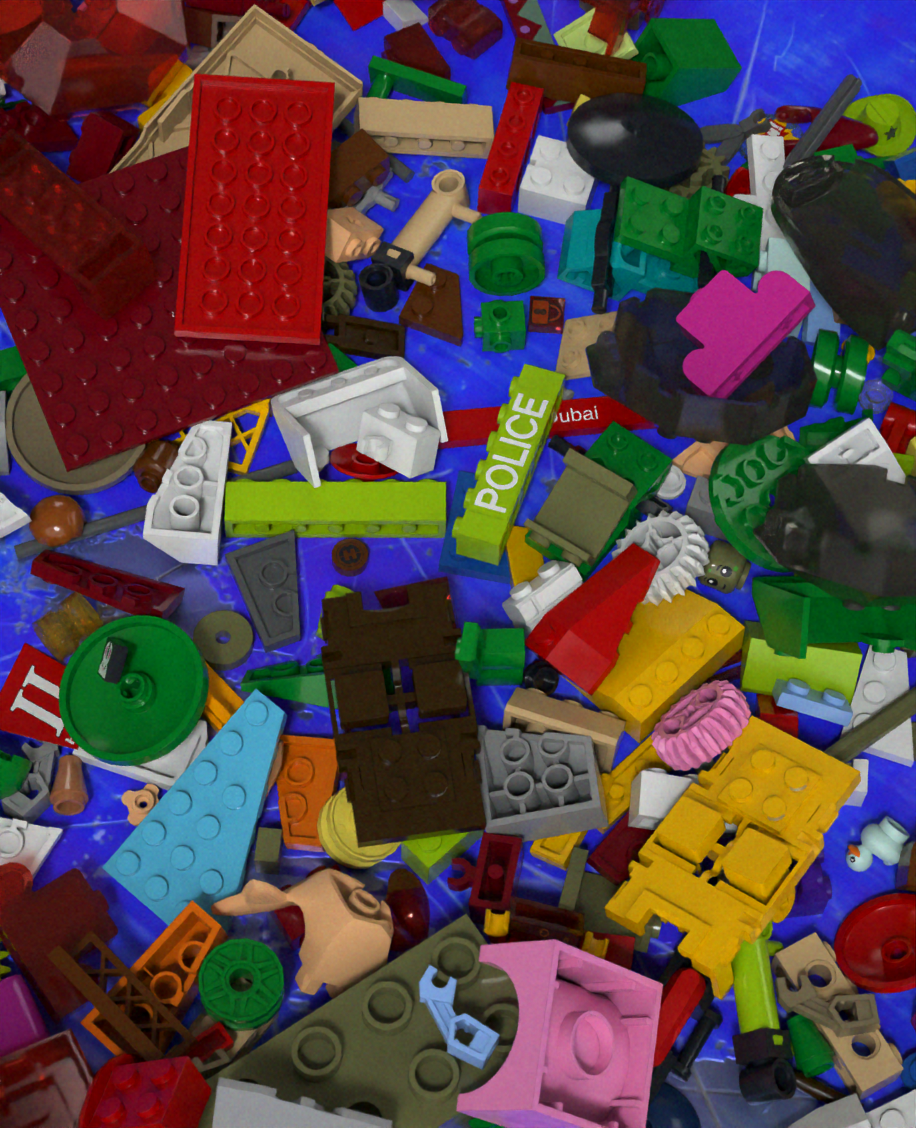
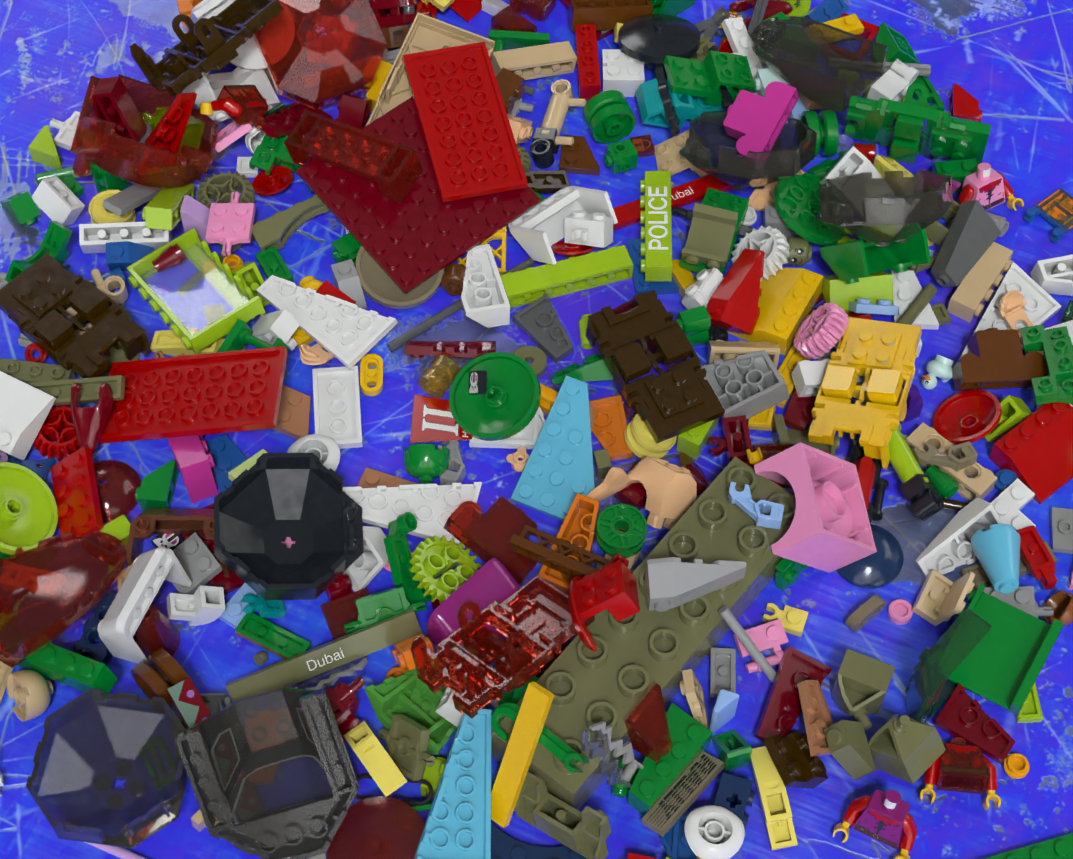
camera: 15 degrees left, 5 degrees down
dark orange hair [29,495,88,547] -> none
nougat cone [49,755,89,816] -> none
reddish brown tile [332,538,368,577] -> none
green plate [455,622,486,680] -> none

